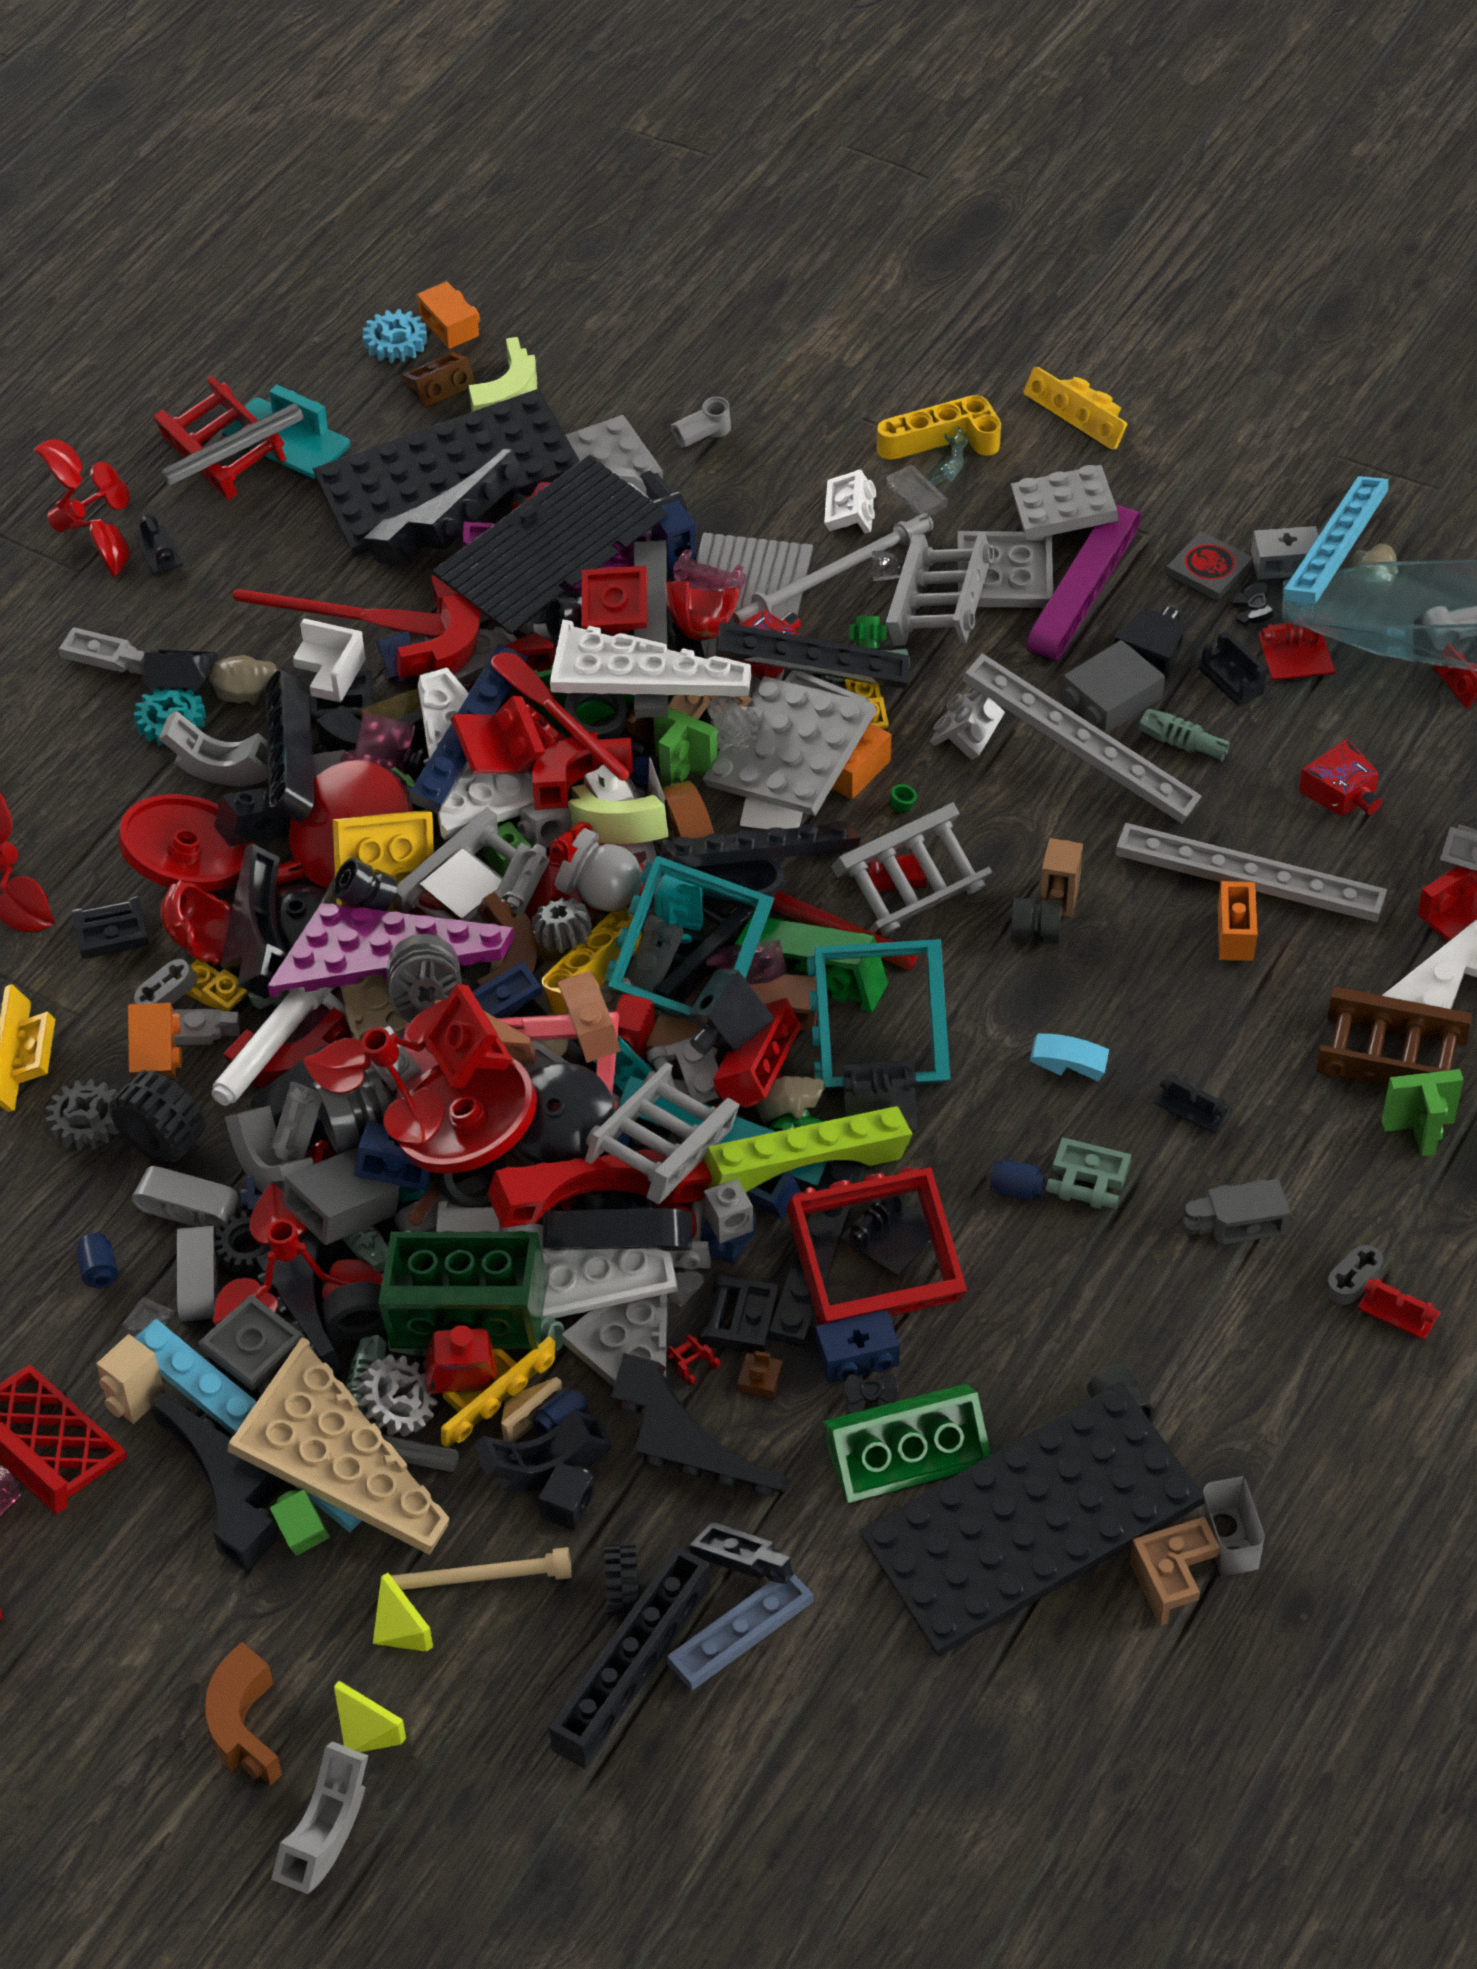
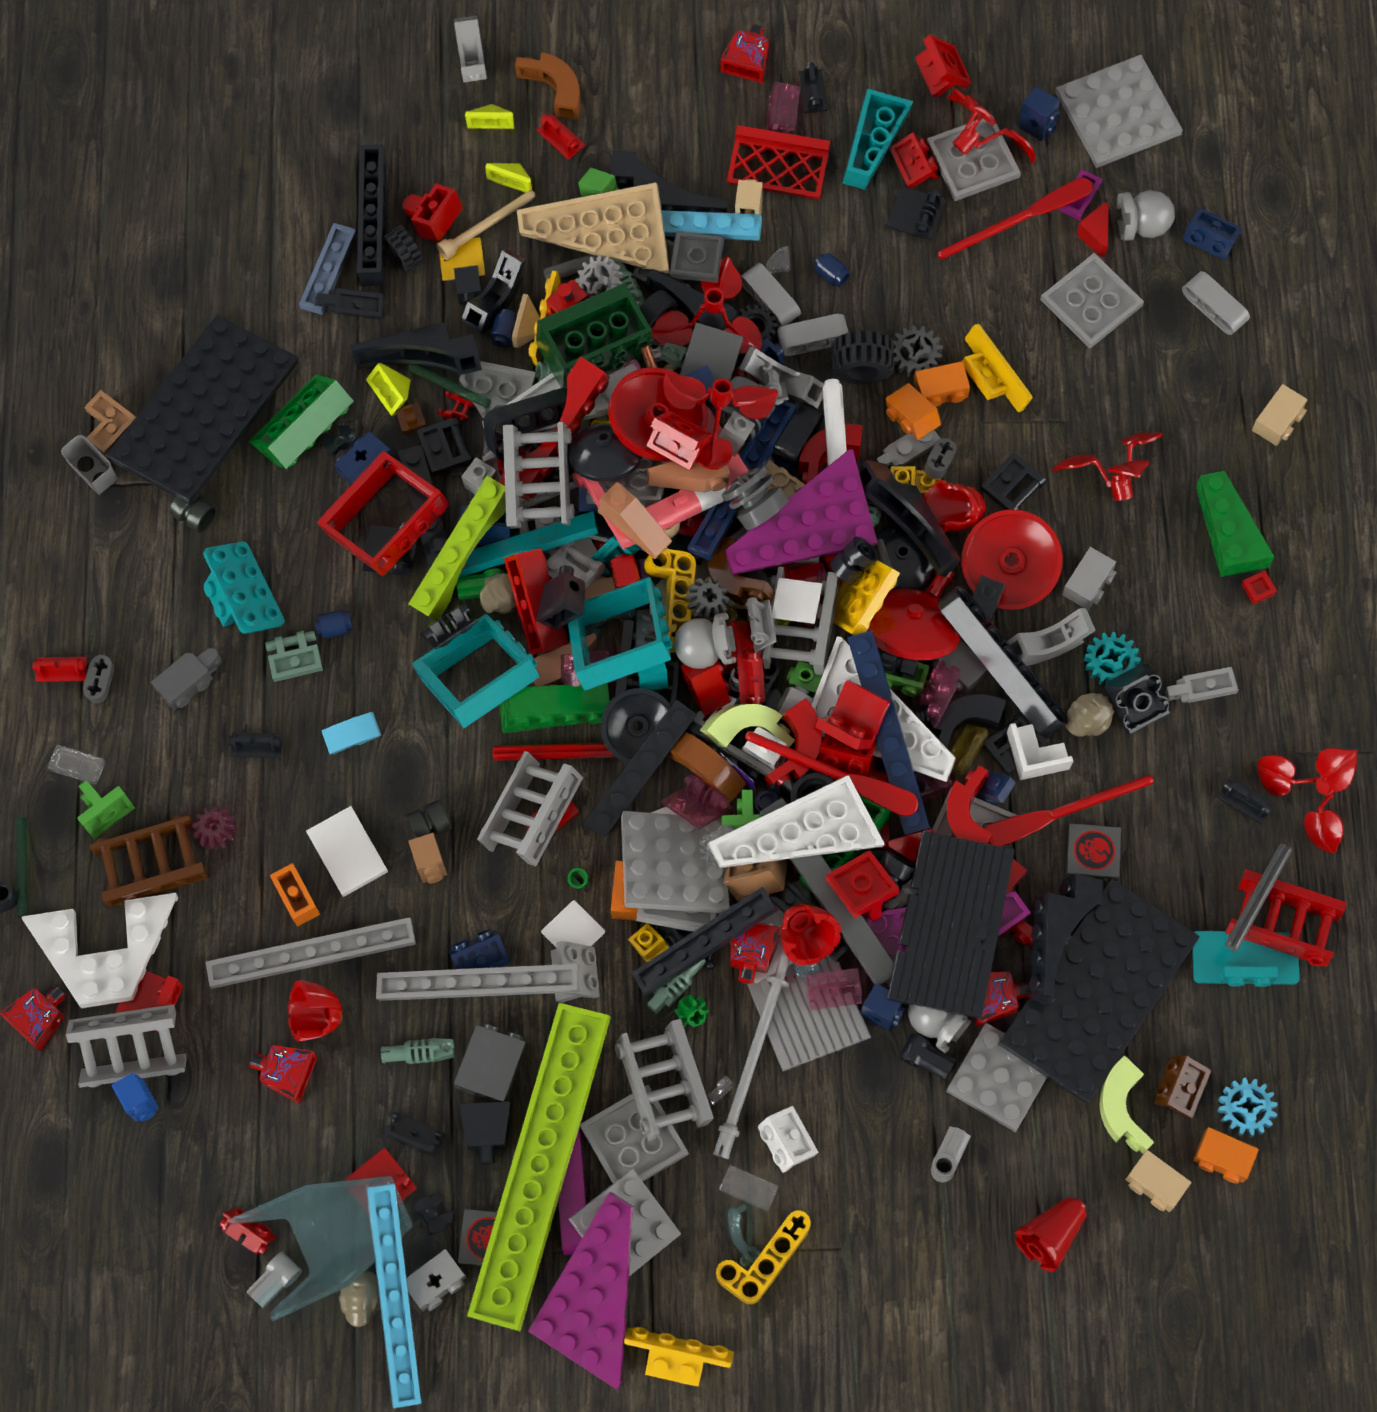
camera: 150 degrees right, 20 degrees up
none -> clear tile [47,745,105,784]
none -> clear pink gear [192,805,237,850]
none -> teal bracket [203,541,285,634]
none -> red hair [288,980,343,1042]
none -> white tile [306,806,388,897]
none -> neon yellow slope [366,363,411,416]
none -> red brick [403,184,463,243]
none -> clear green bar [408,364,491,408]
none -> yellow sticker [439,237,485,281]
none -> dark blue bracket [449,929,510,969]
none -> lime plate [467,1003,611,1331]
none -> magenta wing [528,1192,634,1389]
none -> red hinge [536,114,585,160]
none -> white sticker [541,900,605,947]
none -> clear pink hinge [661,774,732,830]
none -> orange brick [914,361,970,407]
none -> red cone [1015,1197,1087,1272]
none -> light grey brick [1062,547,1117,610]
none -> tile [1066,824,1121,880]
none -> tan brick [1125,1150,1192,1212]

